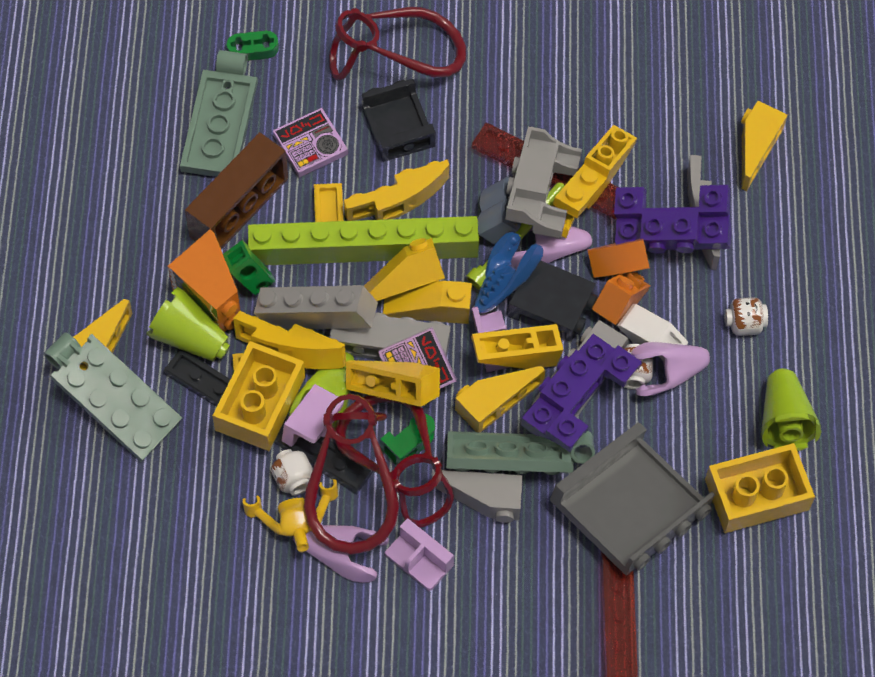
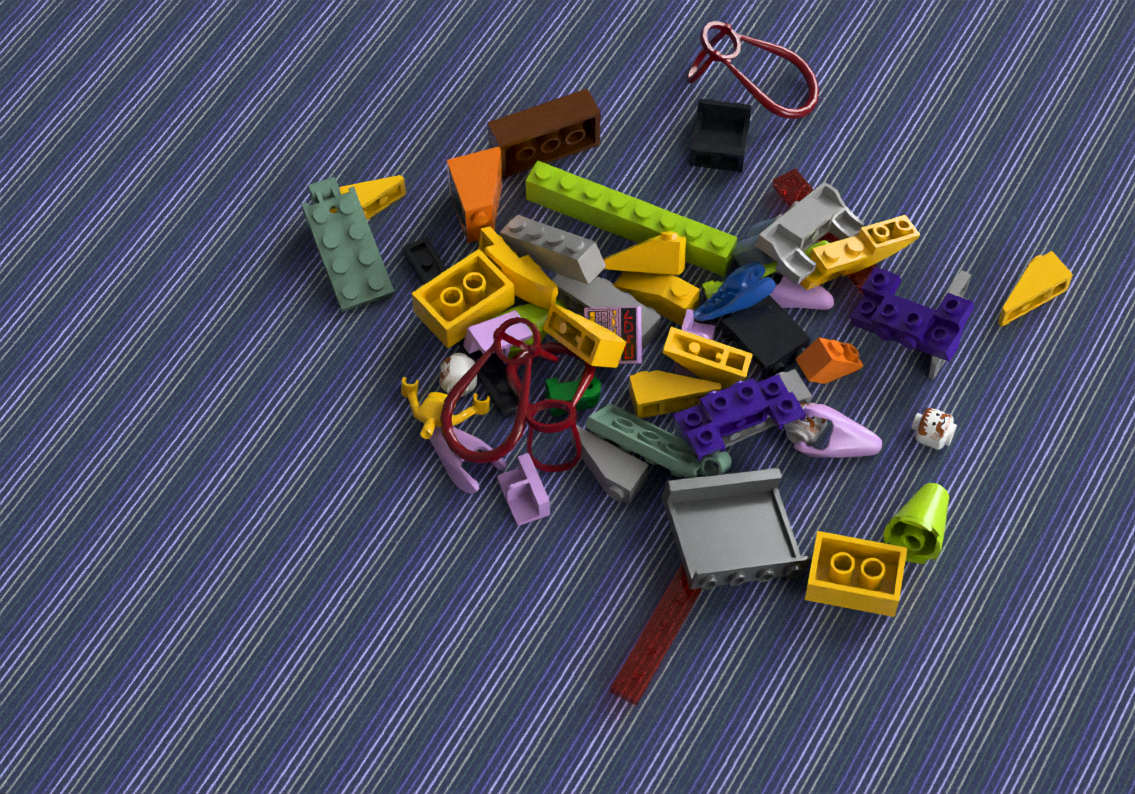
camera: 30 degrees right, 5 degrees down
lime cone [146,287,231,361] -> none
sand green hinge [180,50,258,177] -> none
green leg [223,240,275,296] -> none
green beam [227,31,279,61] -> none
tile [273,108,348,178] -> none
yellow tile [314,183,344,222] -> none
yellow slope [344,160,450,221] -> none
orange slope [587,239,650,278] -> none
white slope [617,304,688,361] -> none

